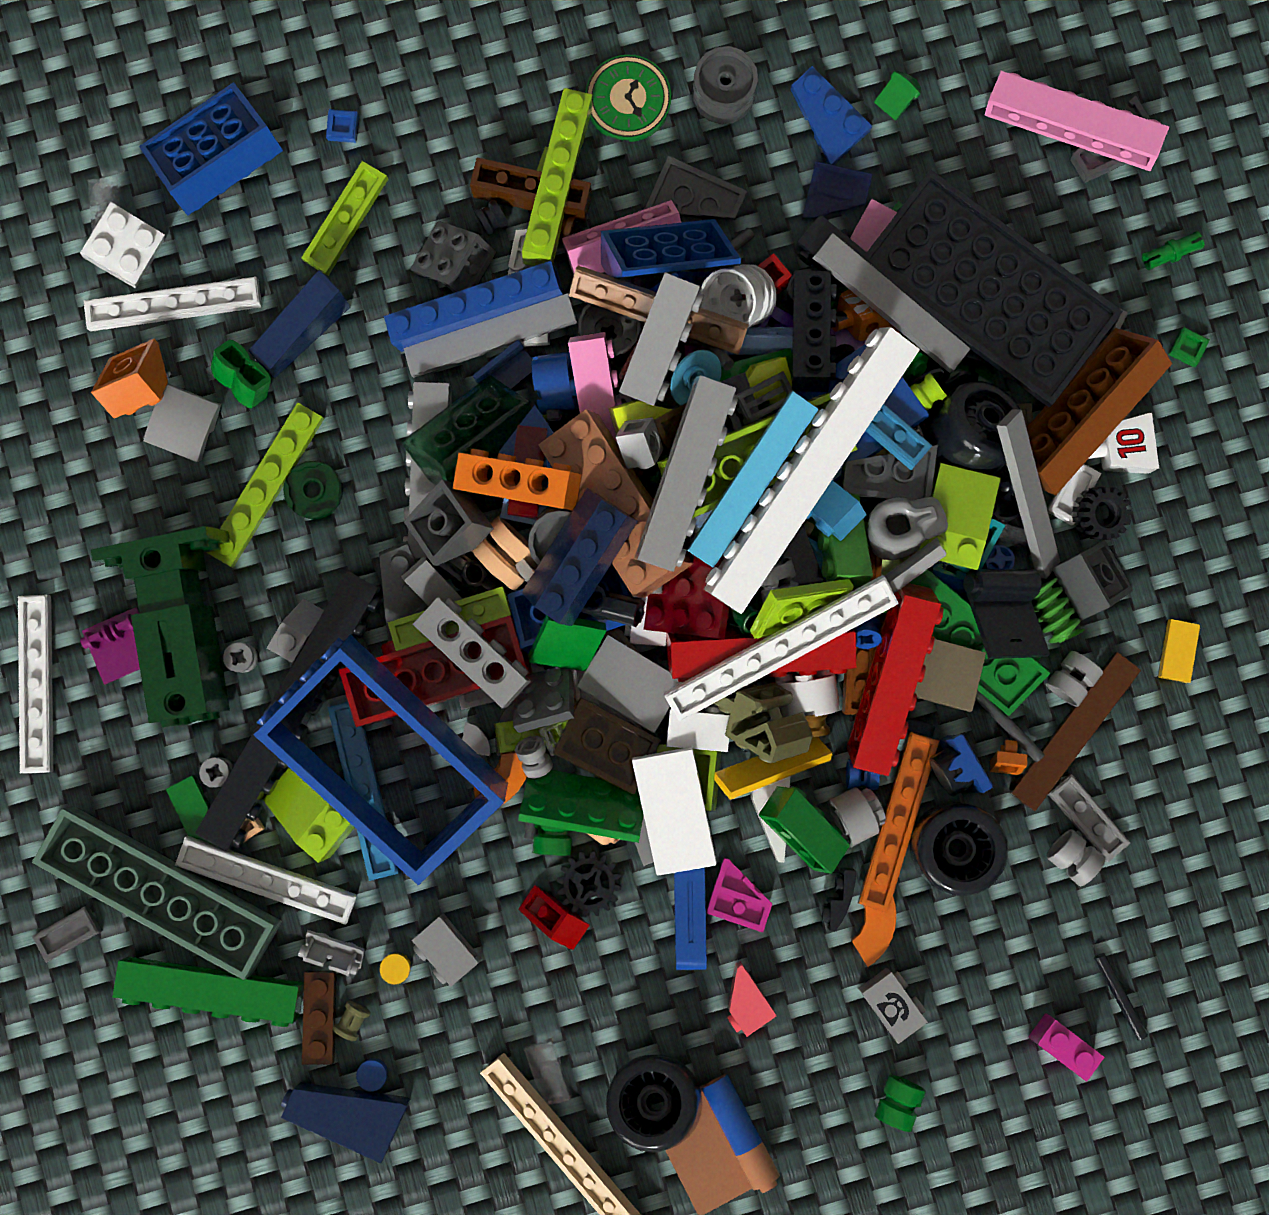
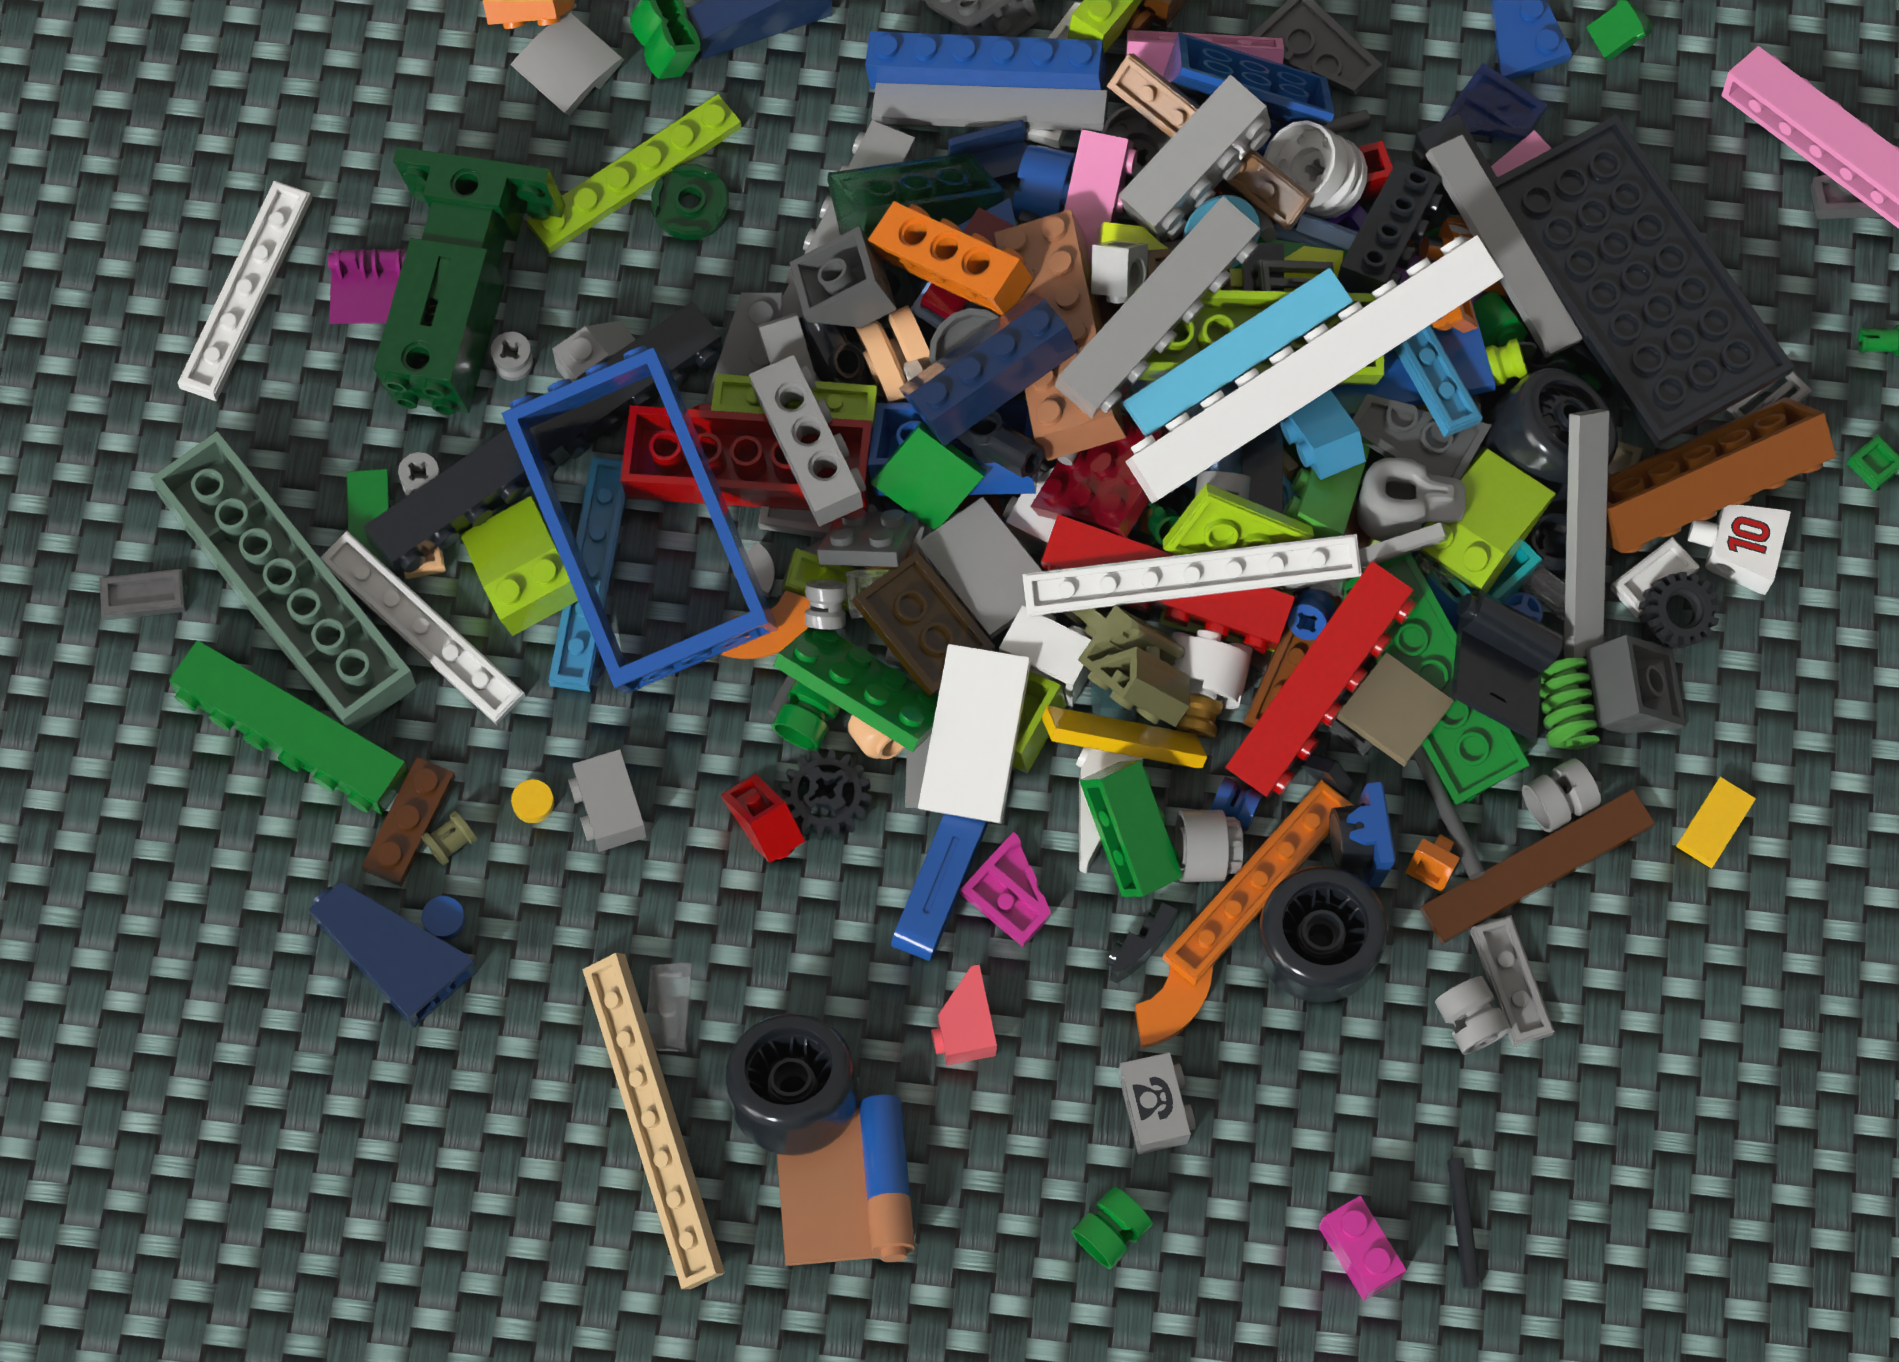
camera: 20 degrees right, 15 degrees down
light grey hinge [298,930,365,976] -> none

